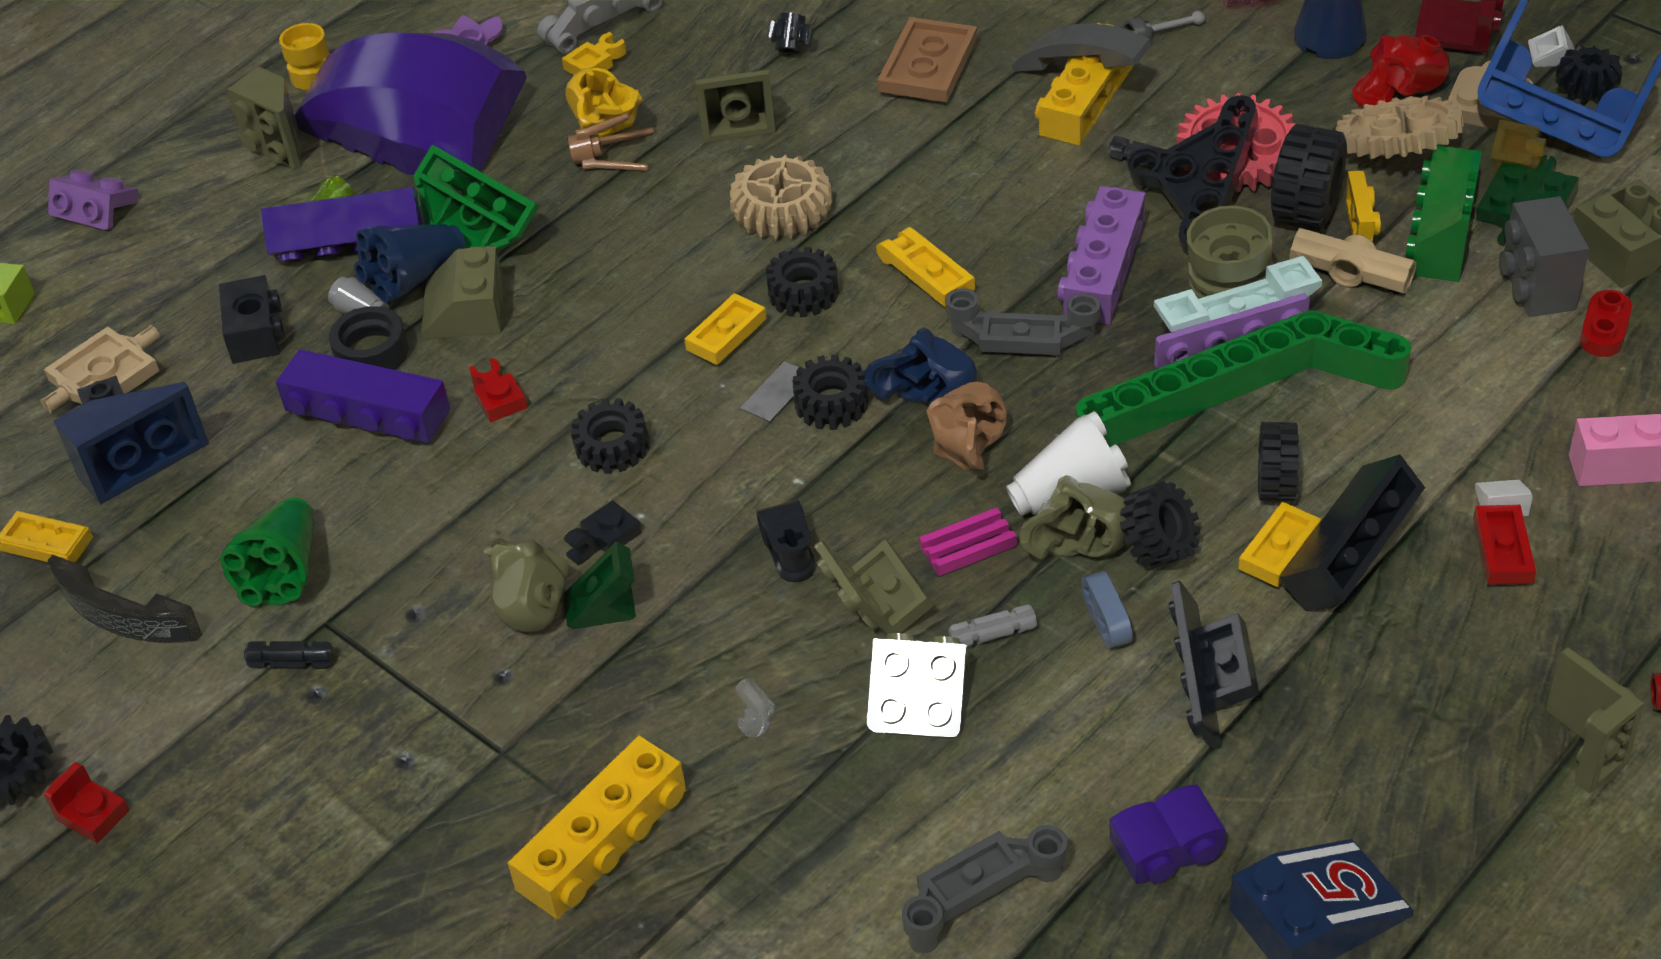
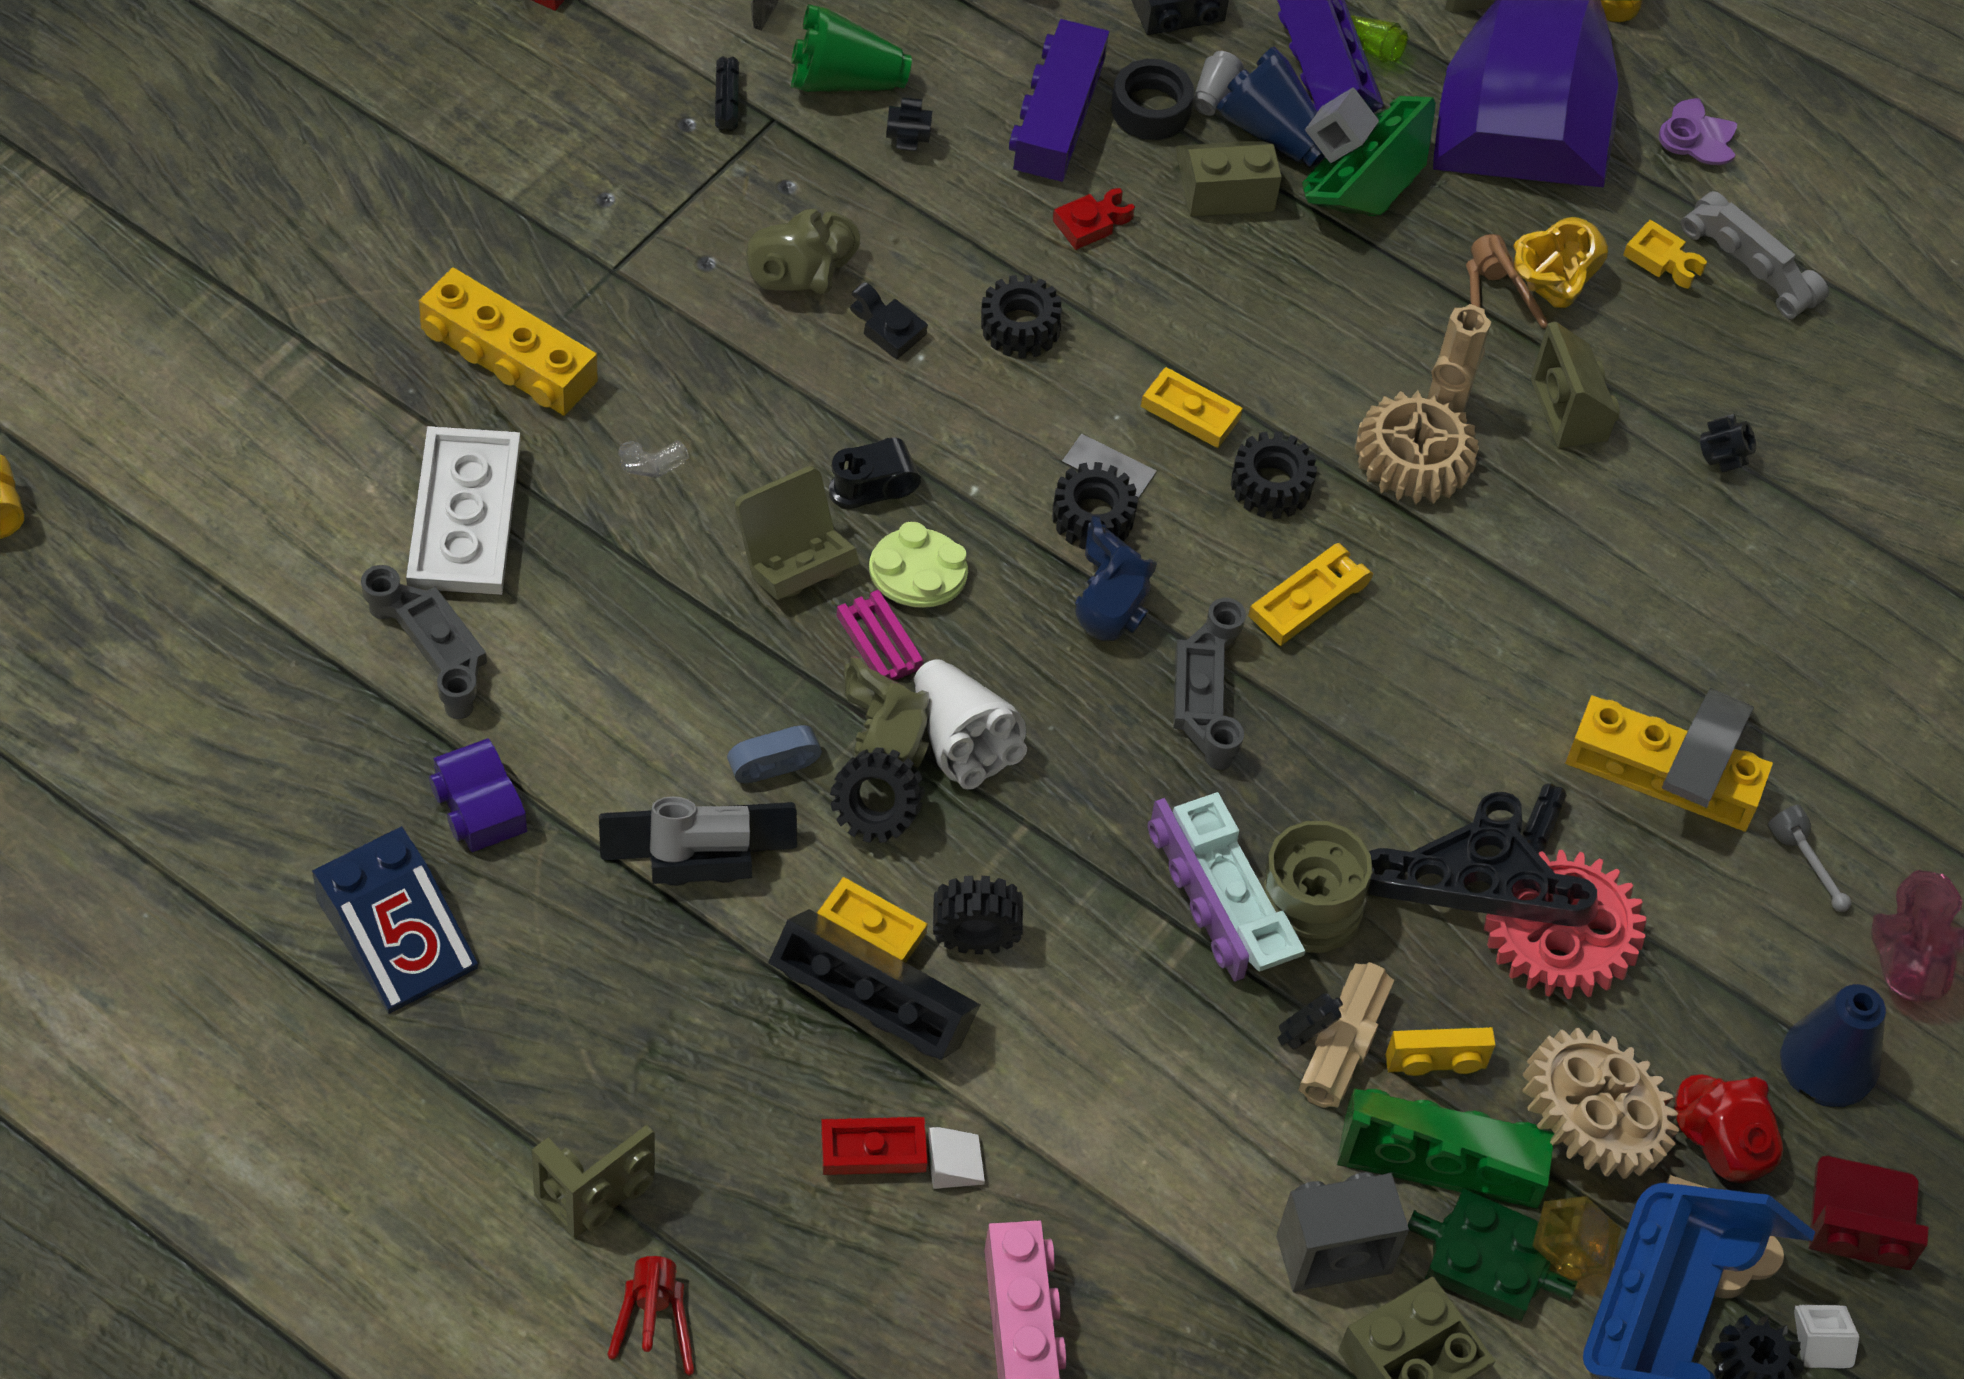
camera: 75 degrees right, 10 degrees up
dark green slope [563,542,636,629] -> none
bracket [867,633,970,738] -> none
medium nougat plate [877,17,978,102] -> none
medium nougat head [926,382,1007,471] -> none
light grey axle [948,604,1037,647] -> none
medium lavender brick [1058,186,1146,325] -> none
green beam [1076,311,1412,447] -> none
black tyre [1271,123,1347,229] -> none
red plate [1580,289,1632,357] -> none
none -> white plate [406,426,521,595]
none -> light grey piece [650,796,750,862]
none -> yellowish green piece [869,522,968,608]
none -> black gear [886,97,933,151]
none -> black axle [1277,993,1343,1049]
none -> light grey brick [1305,87,1379,164]
none -> tan piece [1427,304,1491,413]

